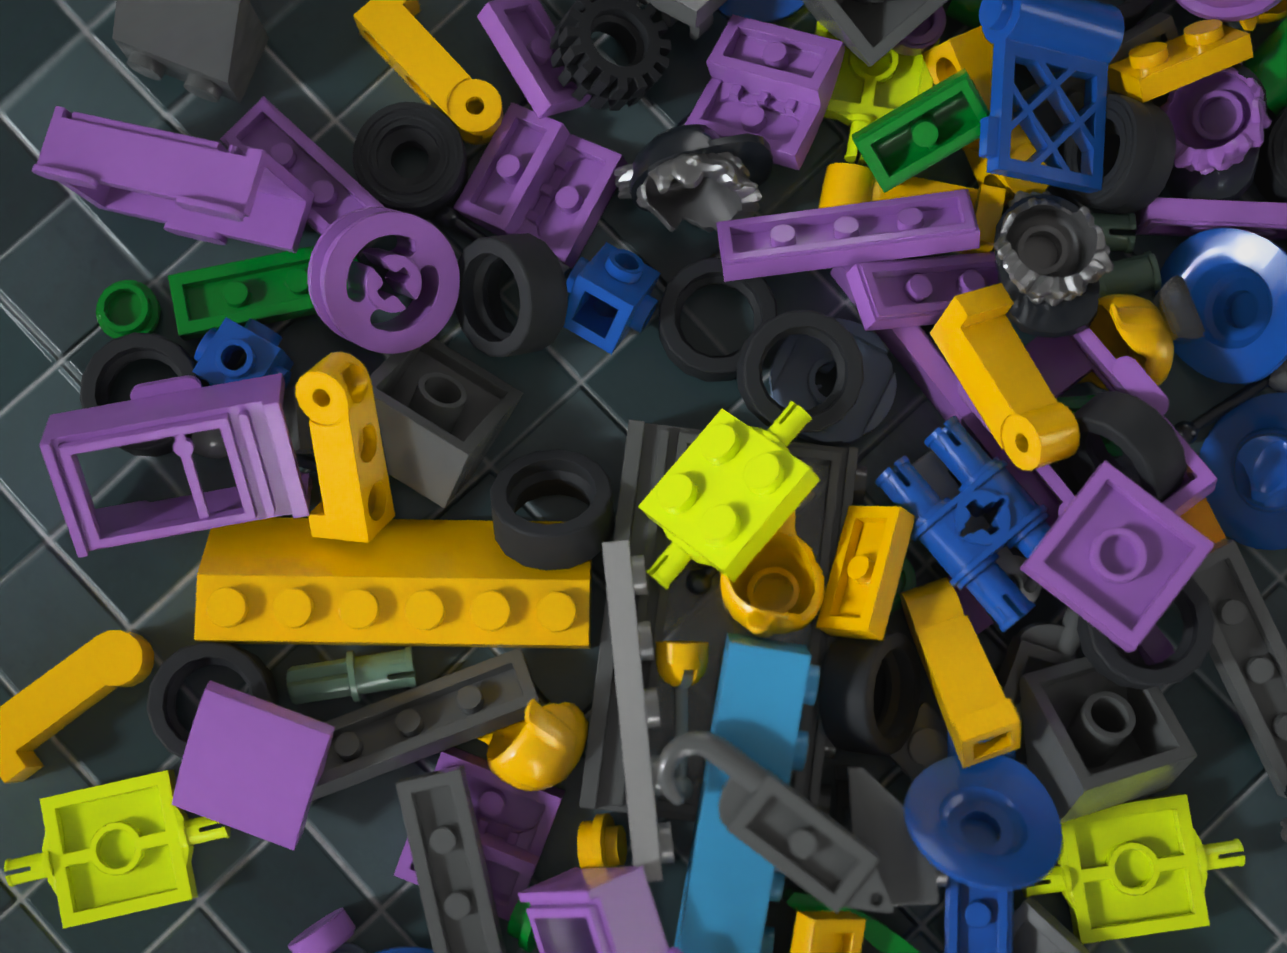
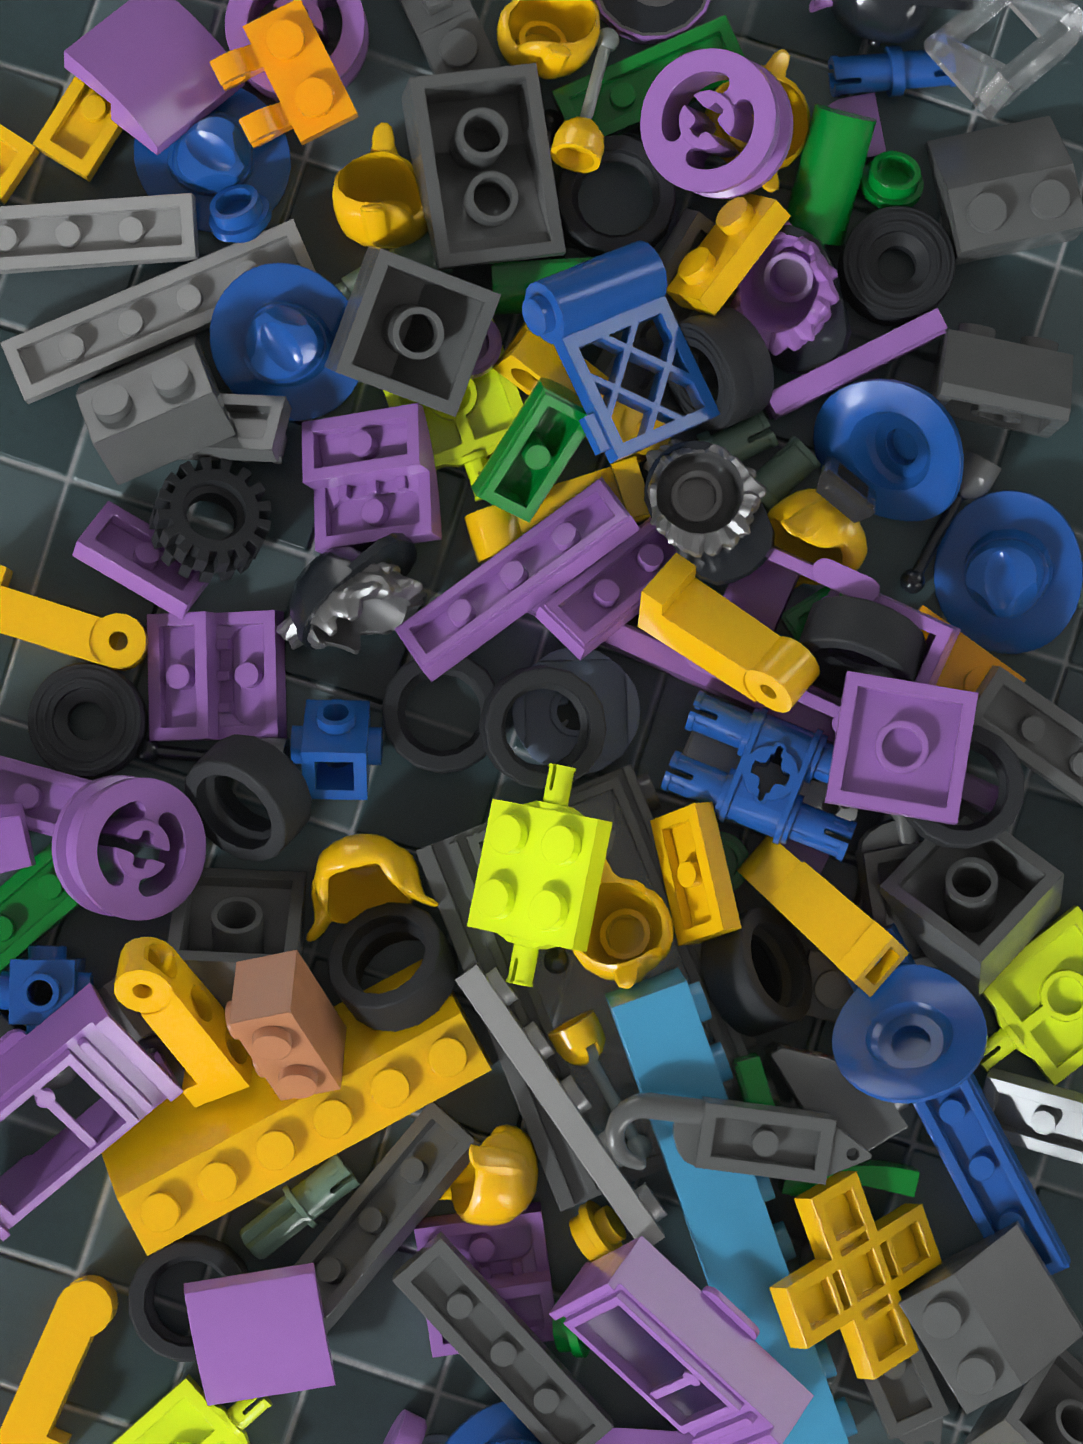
camera: 25 degrees left, 5 degrees up
none -> nougat brick [225,950,347,1101]
none -> yellow hair [306,834,439,942]
none -> green tile [732,1052,775,1106]

